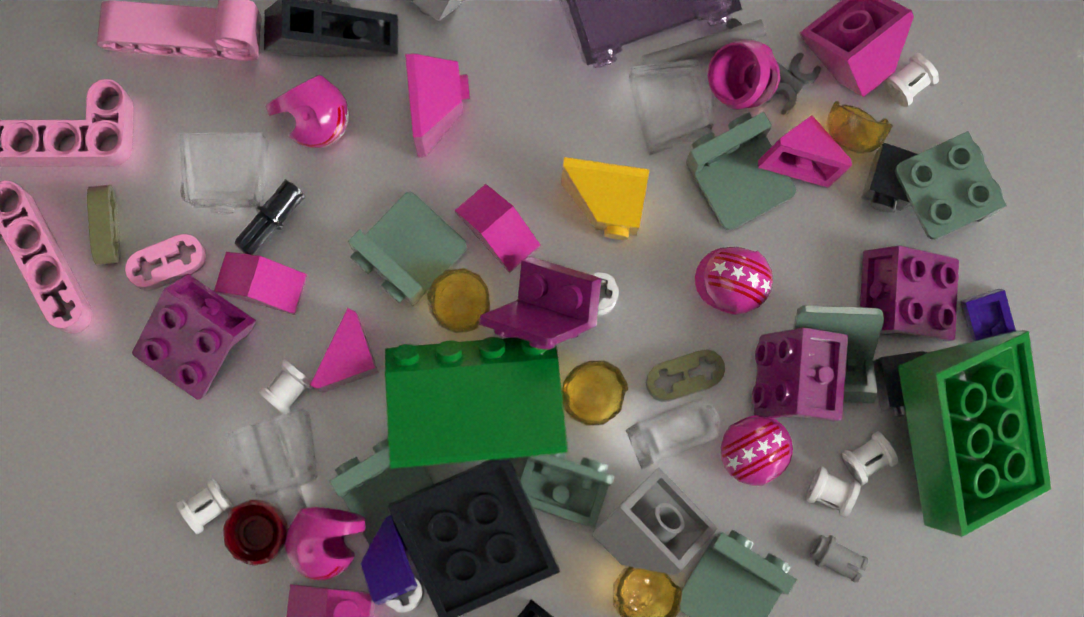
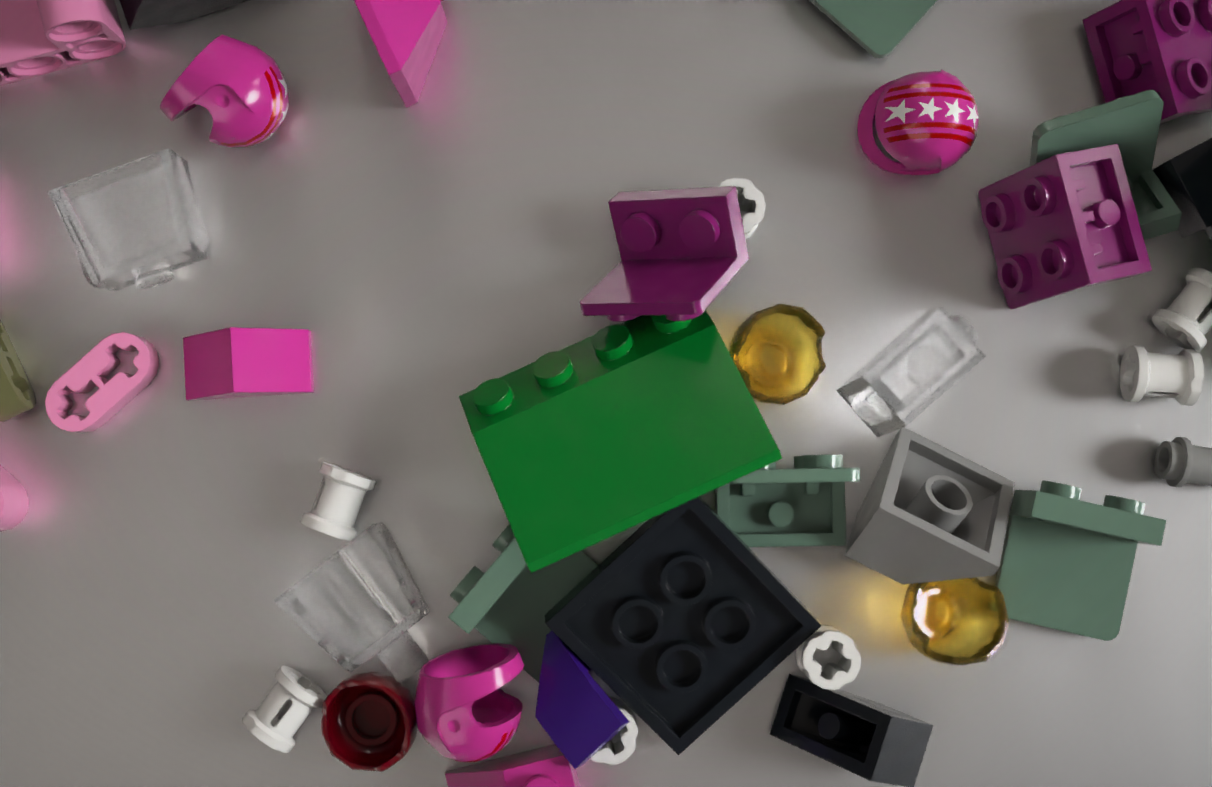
camera: 15 degrees left, 5 degrees up
magenta bracket [132,274,257,400] -> none
black axle [235,179,306,255] -> none
dark pink slope [310,308,378,393] -> none
sand green bracket [348,192,467,306] -> none
clear yellow hair [427,268,490,333] -> none
dark pink slope [455,184,541,273] -> none
yellow slope [561,157,650,240] -> none
olive beam [646,349,725,402] -> none
dark pink helmet [720,415,793,486] -> none
none -> white bush [794,624,861,690]

